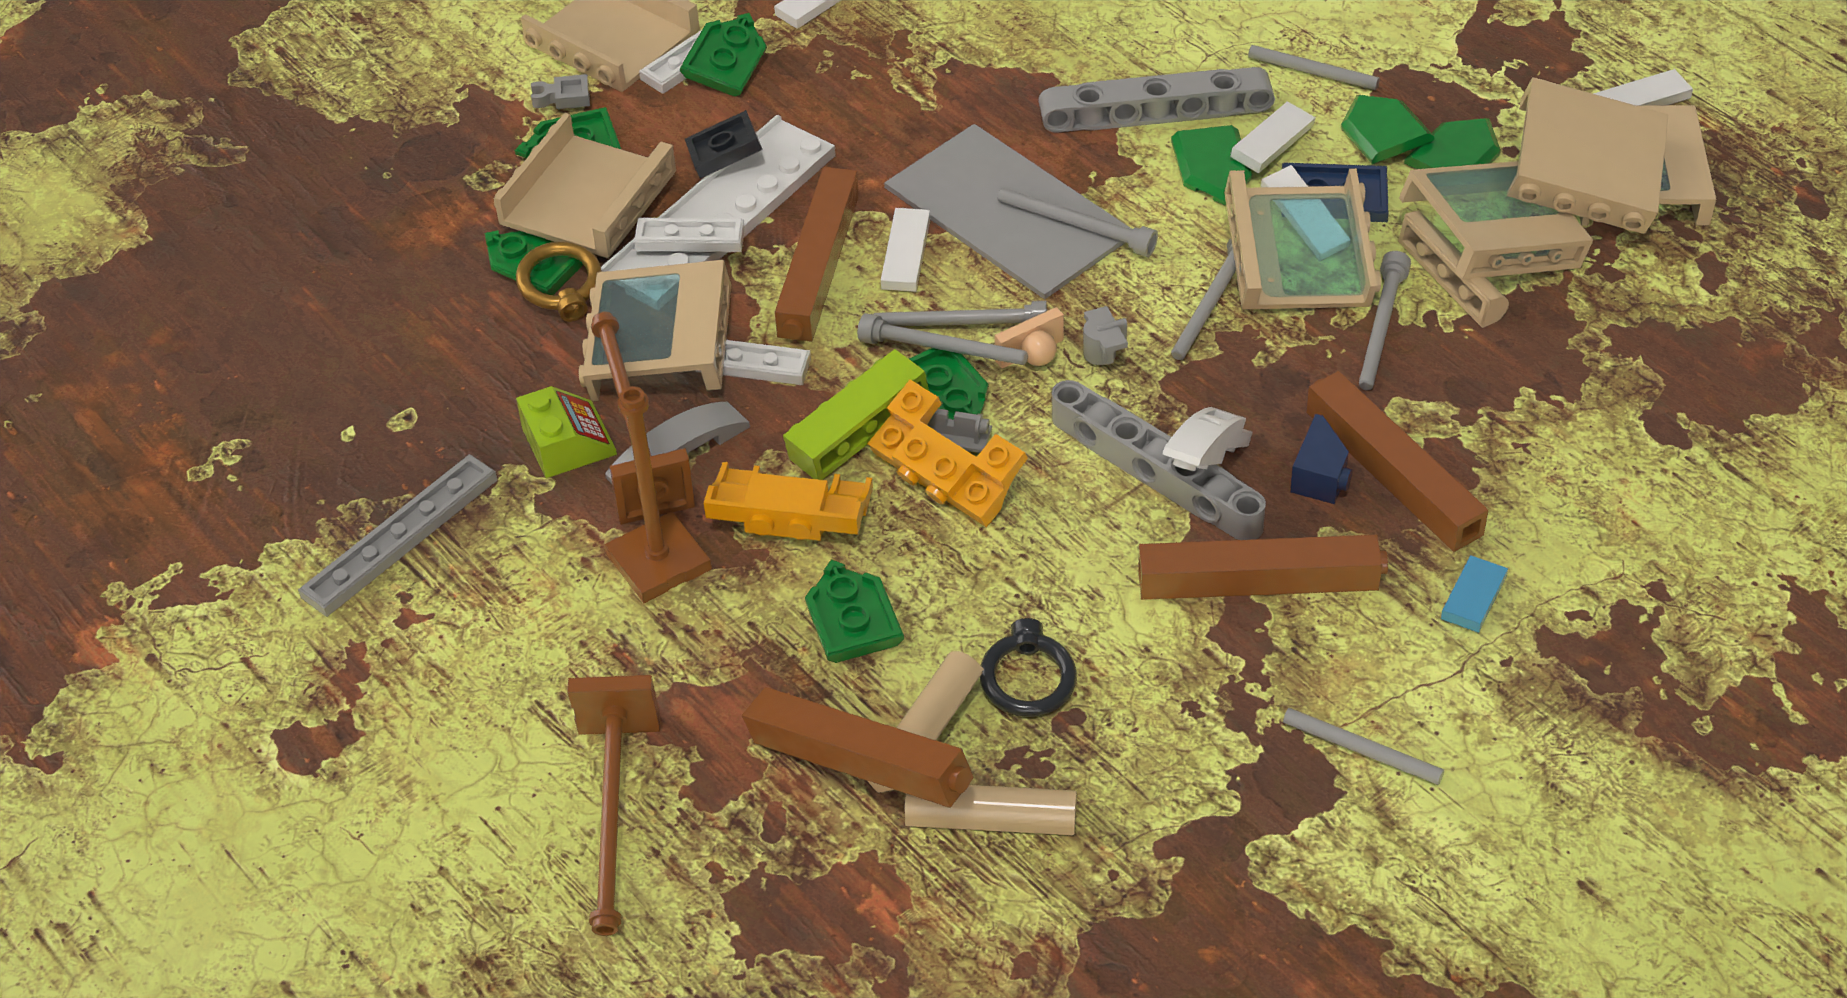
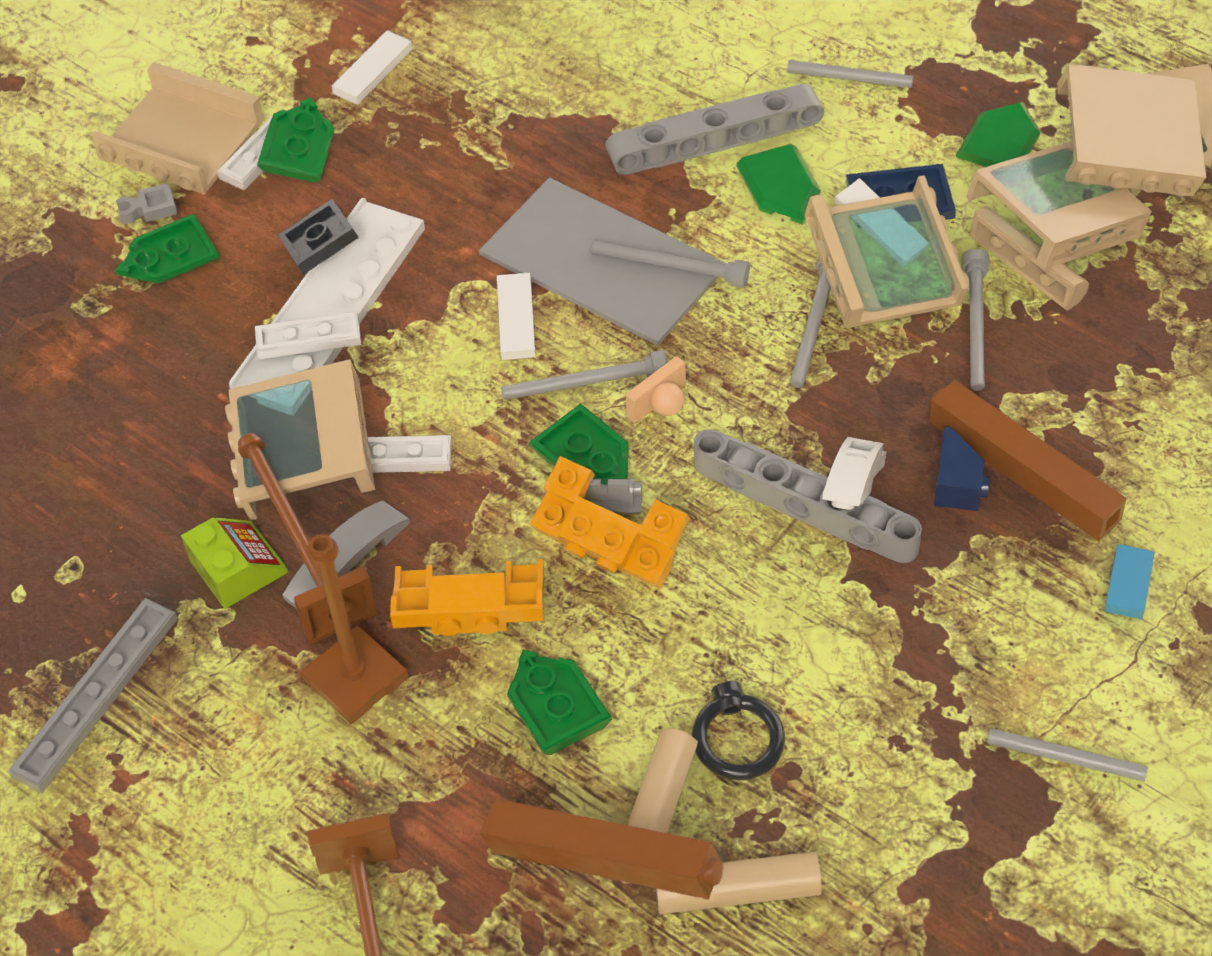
camera: 10 degrees left, 5 degrees up
green tile [485,230,584,295] -> none
tan panel [494,113,676,259] -> none
pearl gold piece [516,242,602,322] -> none
dark orange brick [775,167,859,342] -> none
lime brick [783,349,929,480] -> none
light grey piece [857,313,1028,365] -> none
light grey piece [1083,306,1128,365] -> none
dark orange brick [1138,535,1388,600] -> none
white tile [1230,101,1316,173] -> none
green tile [1341,95,1435,164] -> none
white tile [1593,69,1693,106] -> none

